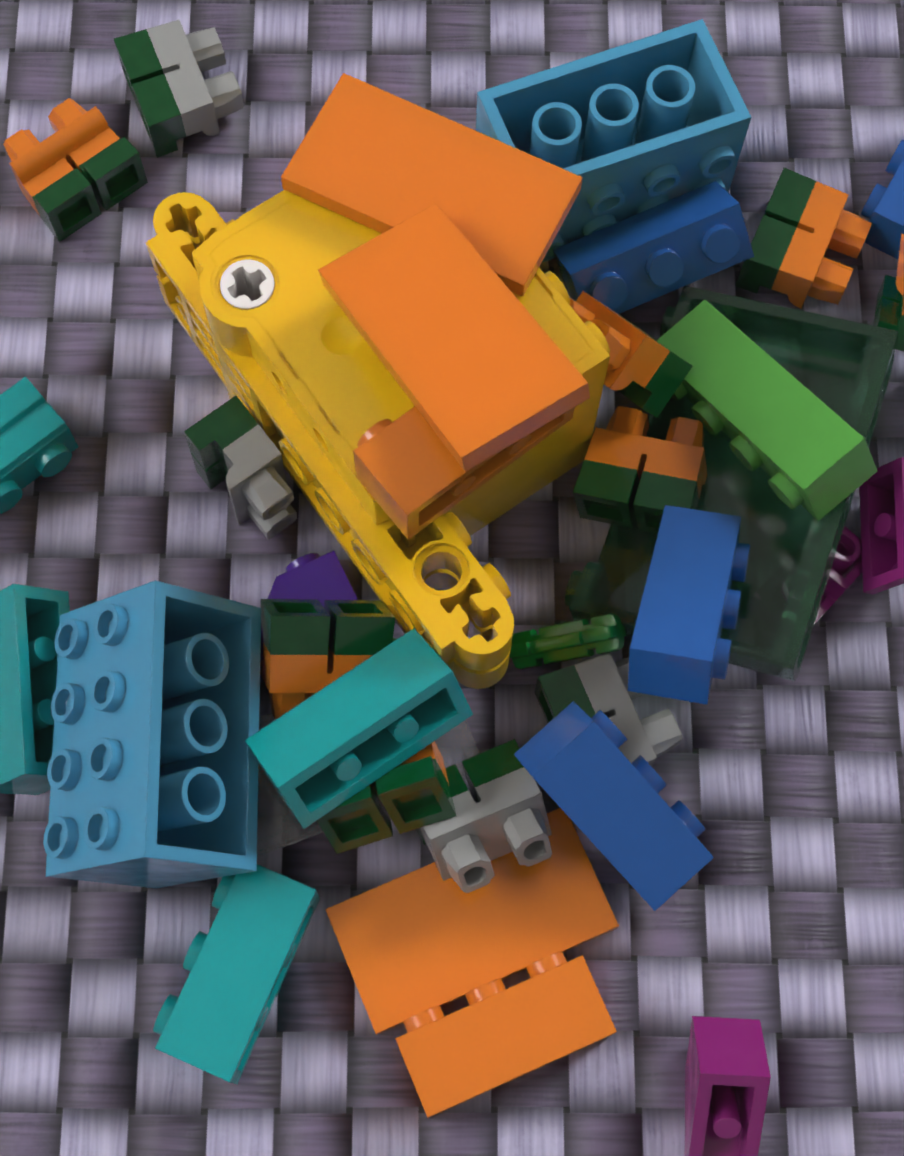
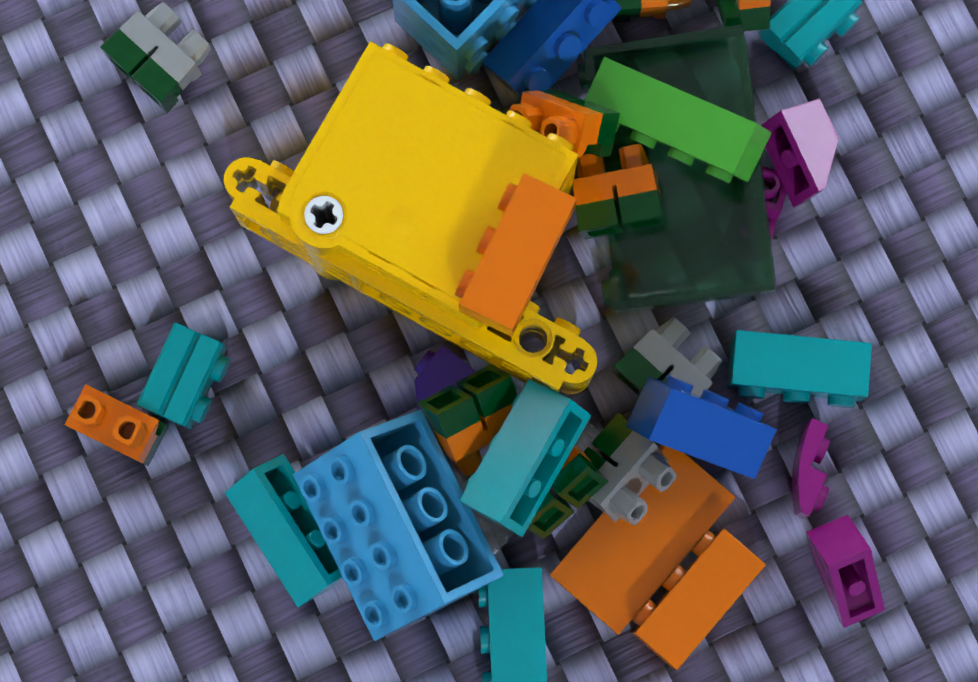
camera: 25 degrees left, 10 degrees up
hips [3,98,148,242] -> none
light grey hips [184,396,297,539] -> none
orange tile [281,73,583,297] -> none
orange tile [318,203,590,472] -> none
green axle [509,613,627,670] -> none
blue brick [628,505,750,705] -> none
none -> teal brick [727,330,872,408]
none -> magenta slope [792,418,830,518]

